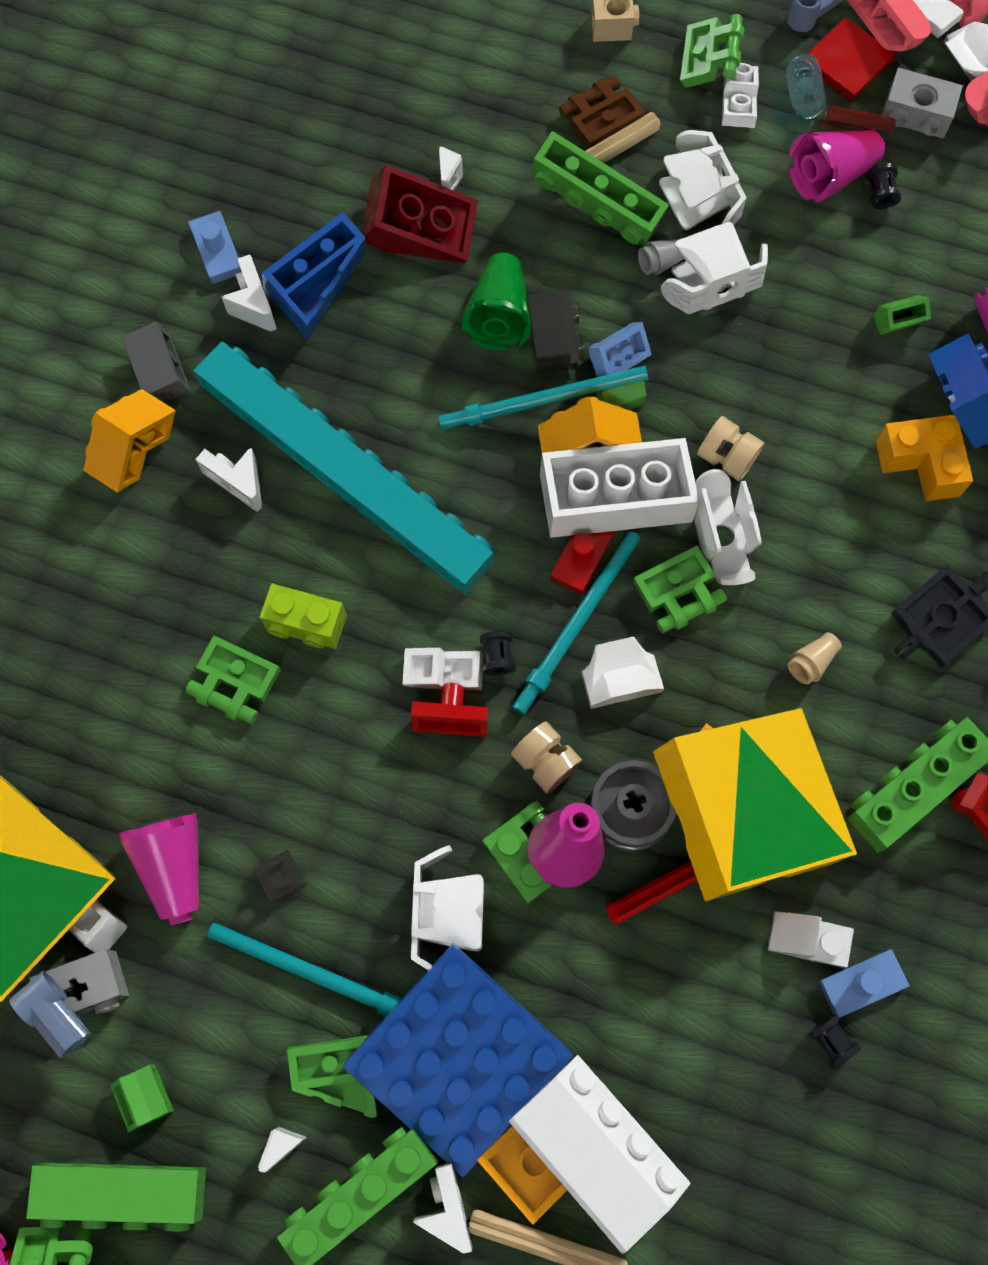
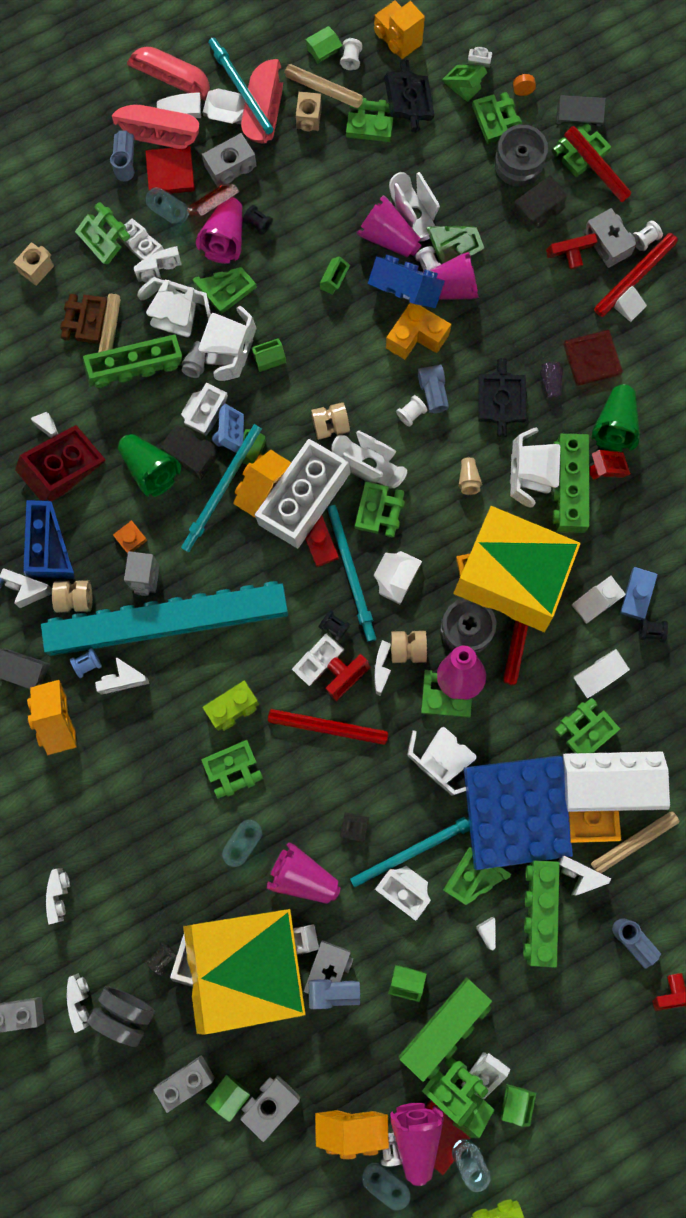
camera: 50 degrees left, 5 degrees up
none -> tan wheel [52,580,92,613]
none -> medium blue bush [70,648,102,678]
none -> orange plate [113,520,147,554]
none -> light grey brick [124,551,160,596]
none -> white slope [134,246,181,282]
none -> white slope [181,383,228,436]
none -> bright green wing [192,267,257,315]
none -> clear light blue plate [222,820,262,867]
none -> bright green piece [251,338,286,372]
none -> red axle [268,709,389,745]
none -> white slope [374,640,391,696]
none -> white slope [375,866,431,921]
none -> white bush [396,395,427,427]
none -> sand blue piece [418,364,449,414]
none -> white piece [510,427,560,507]
none -> bright green plate [554,698,620,753]
none -> white slope [574,649,630,698]

